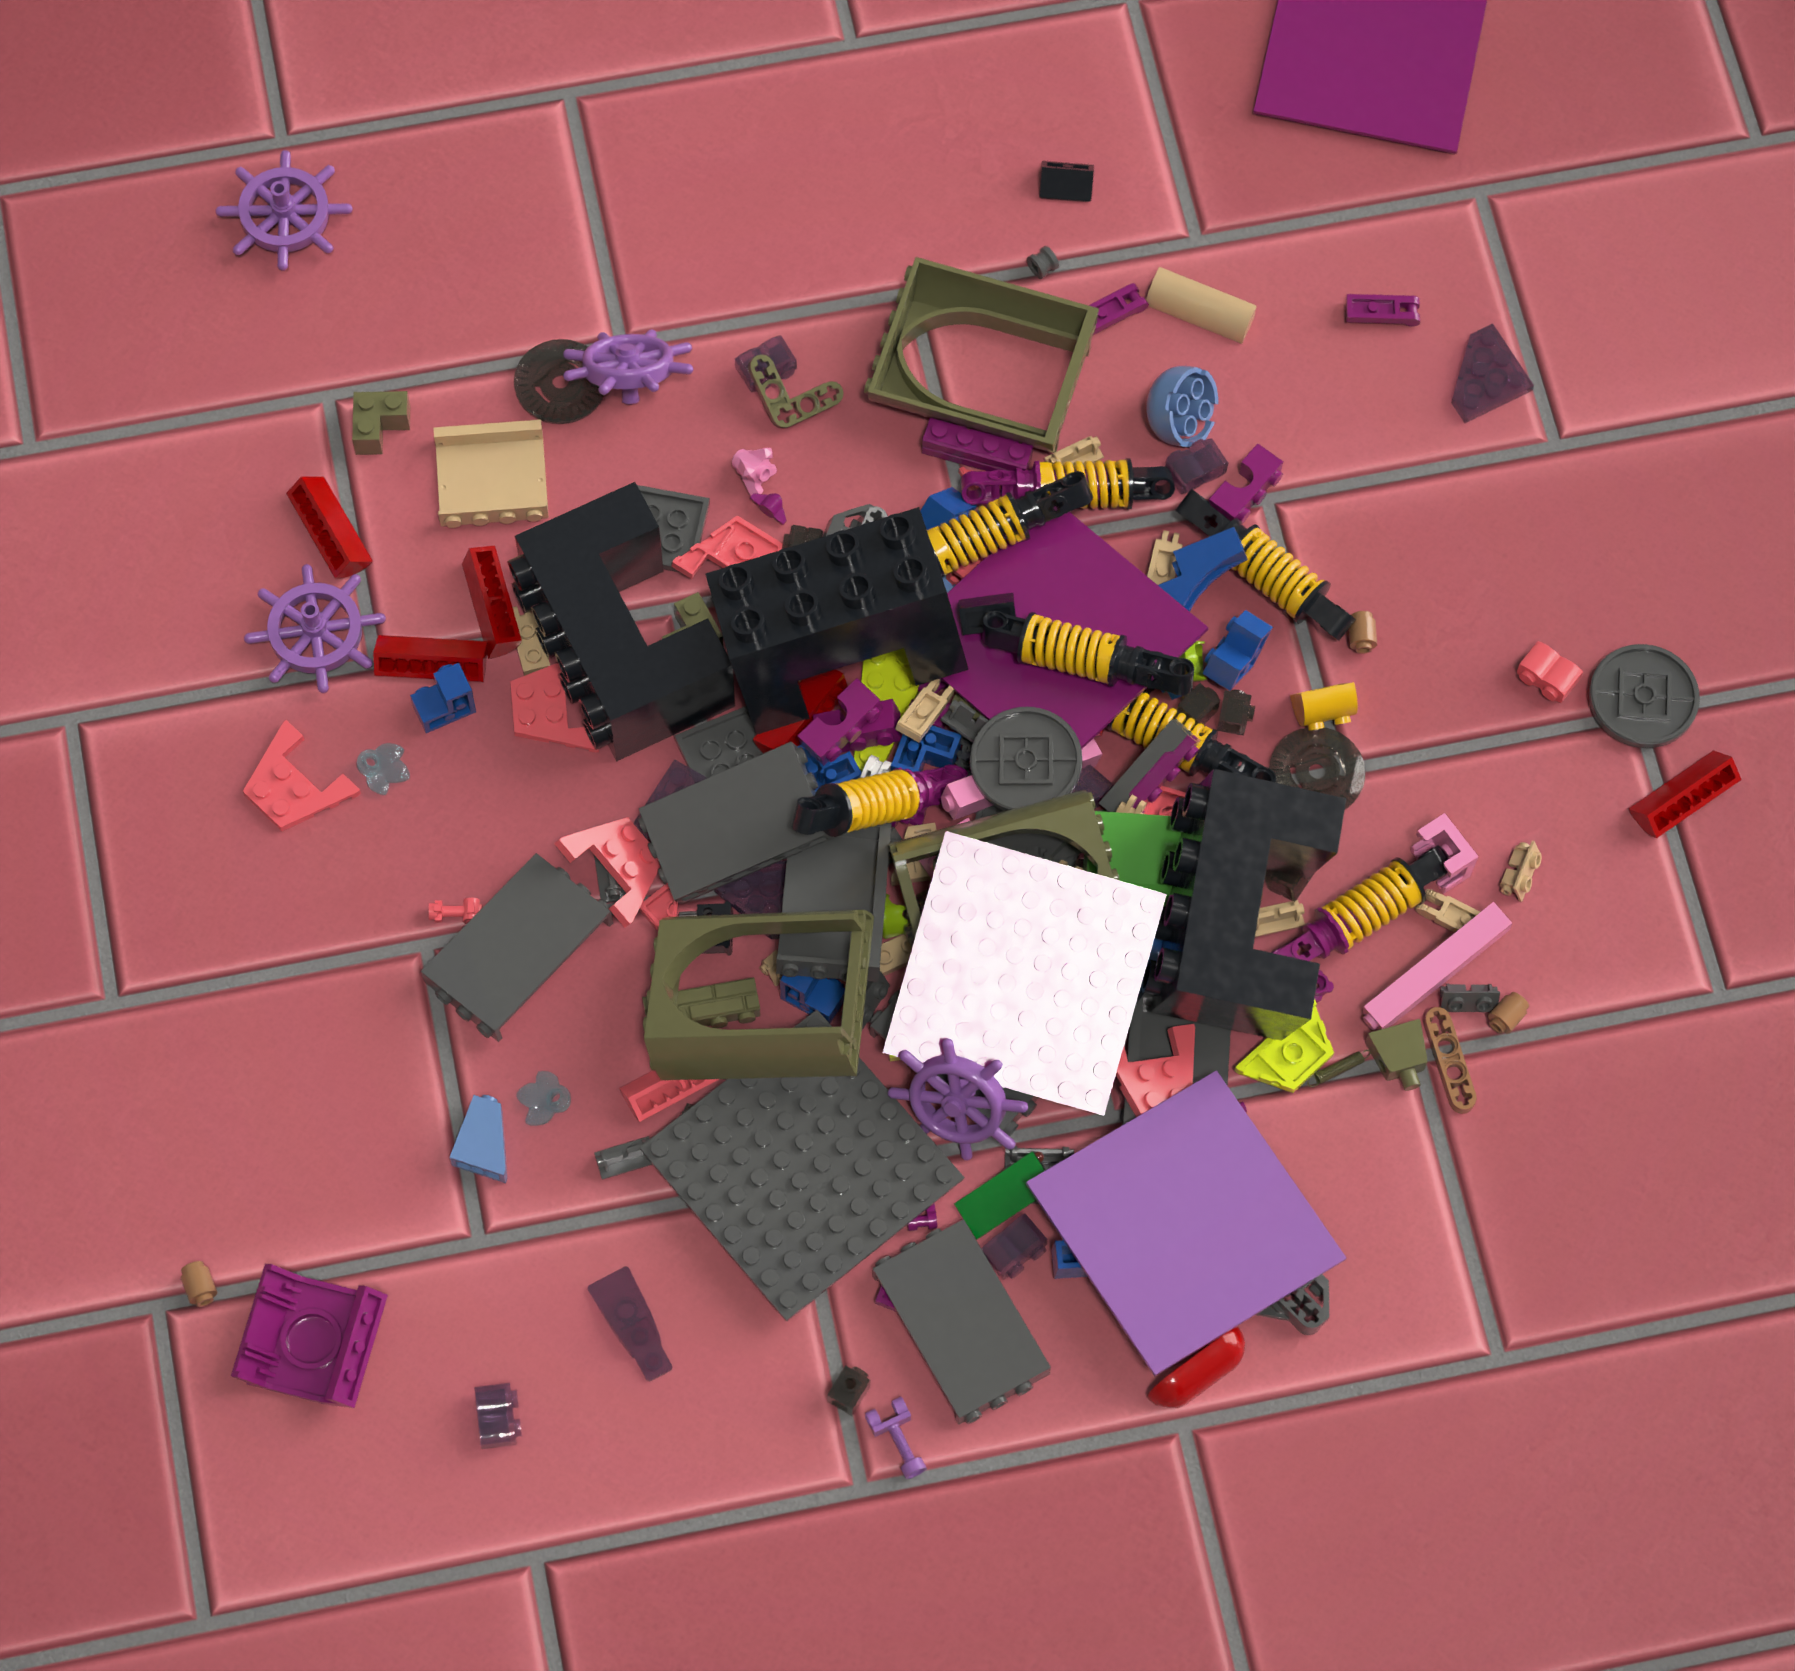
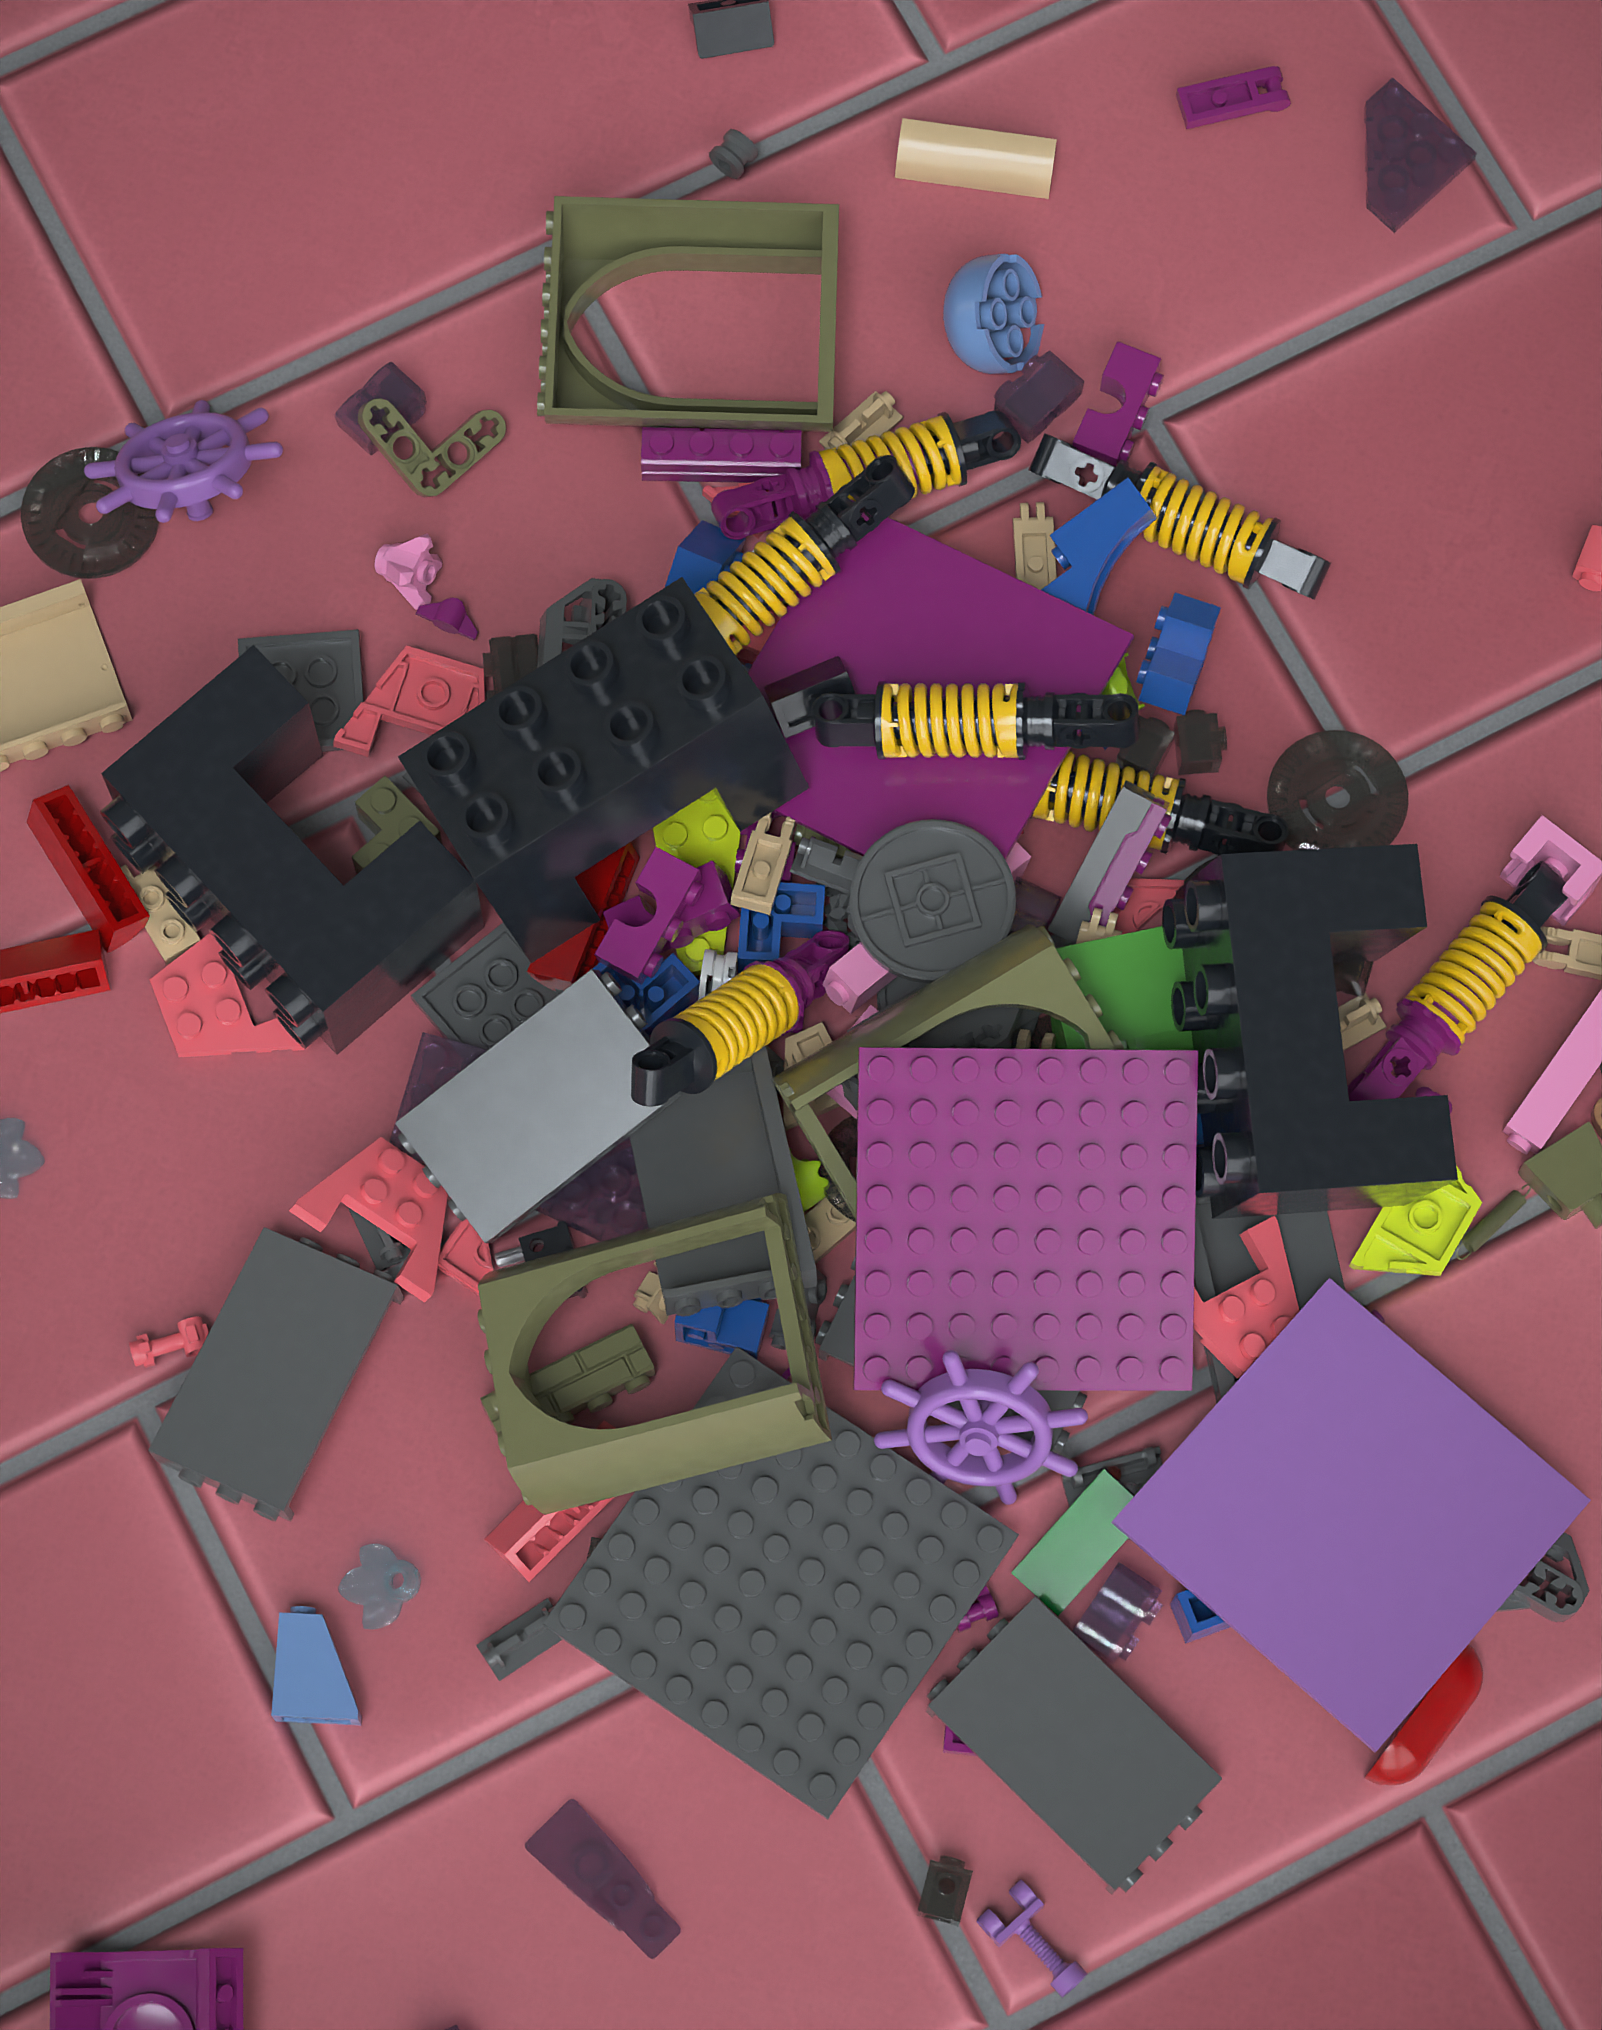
camera: 15 degrees left, 5 degrees up
blue brick [410,663,476,733] -> none
magenta plate [1088,283,1149,335] -> none
yellow brick [1290,682,1358,731] -> none
medium nougat brick [1349,611,1377,654] -> none

